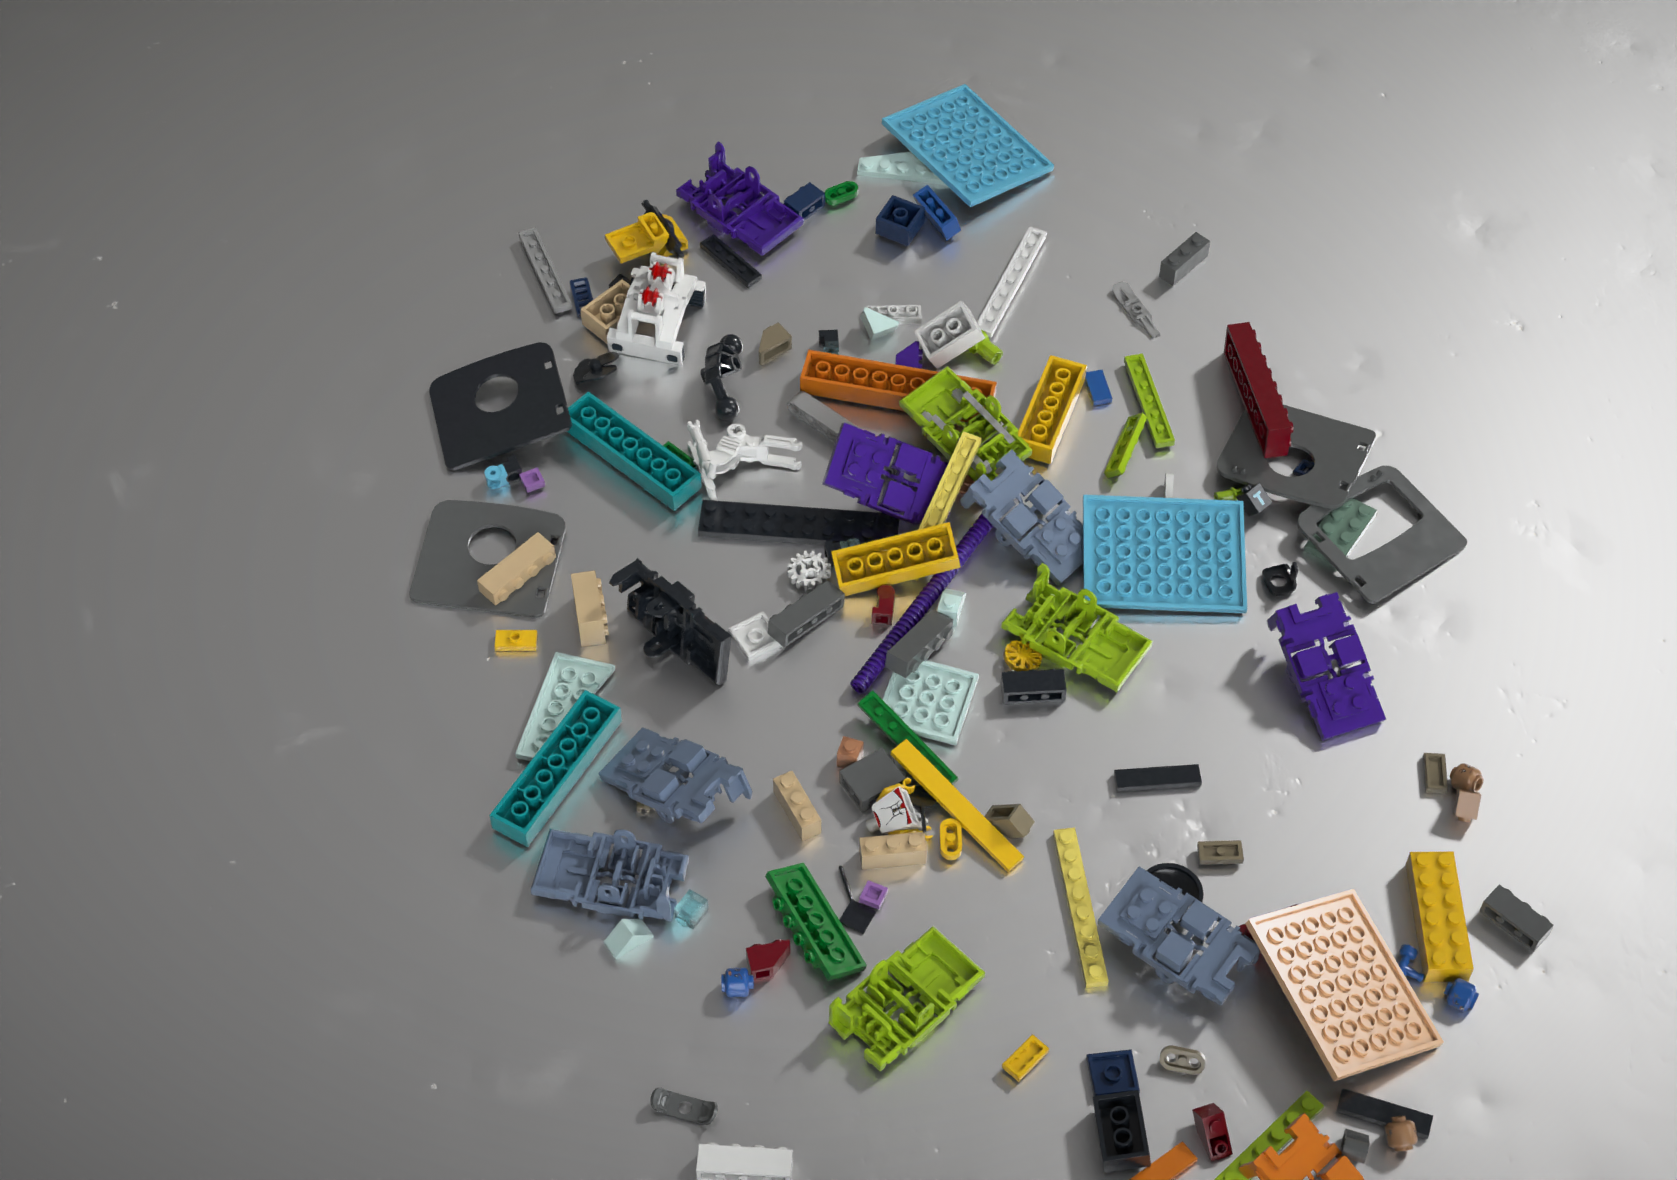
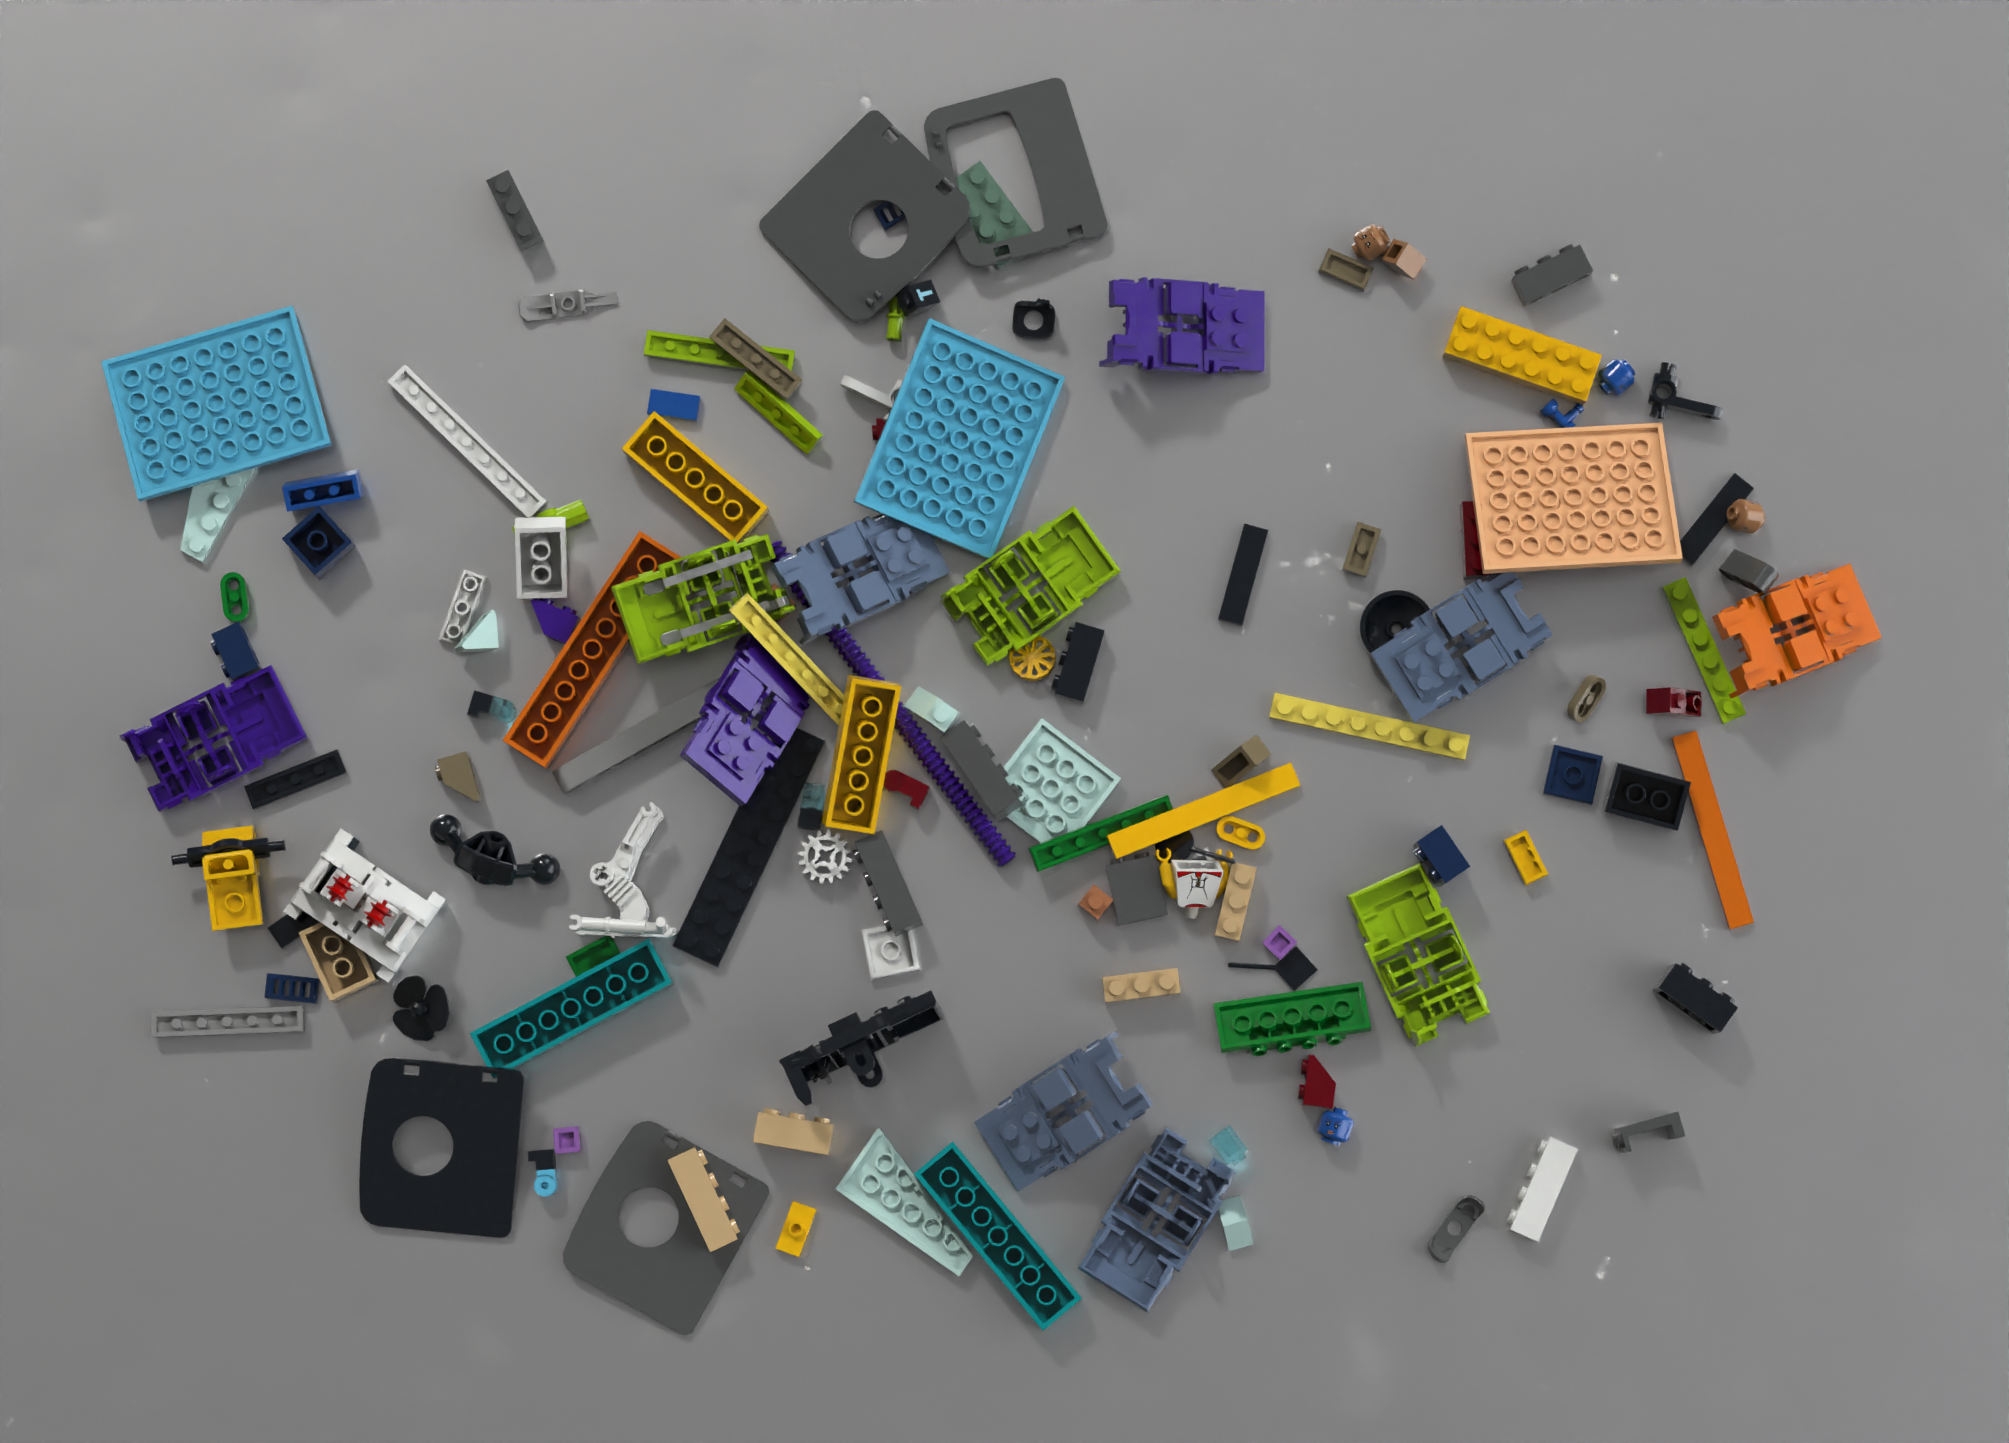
camera: 70 degrees left, 30 degrees up
dark red brick [1224,322,1294,458] -> none
none -> dark tan plate [709,318,802,400]
none -> dark blue brick [1412,825,1470,886]
none -> black piece [1648,362,1723,420]

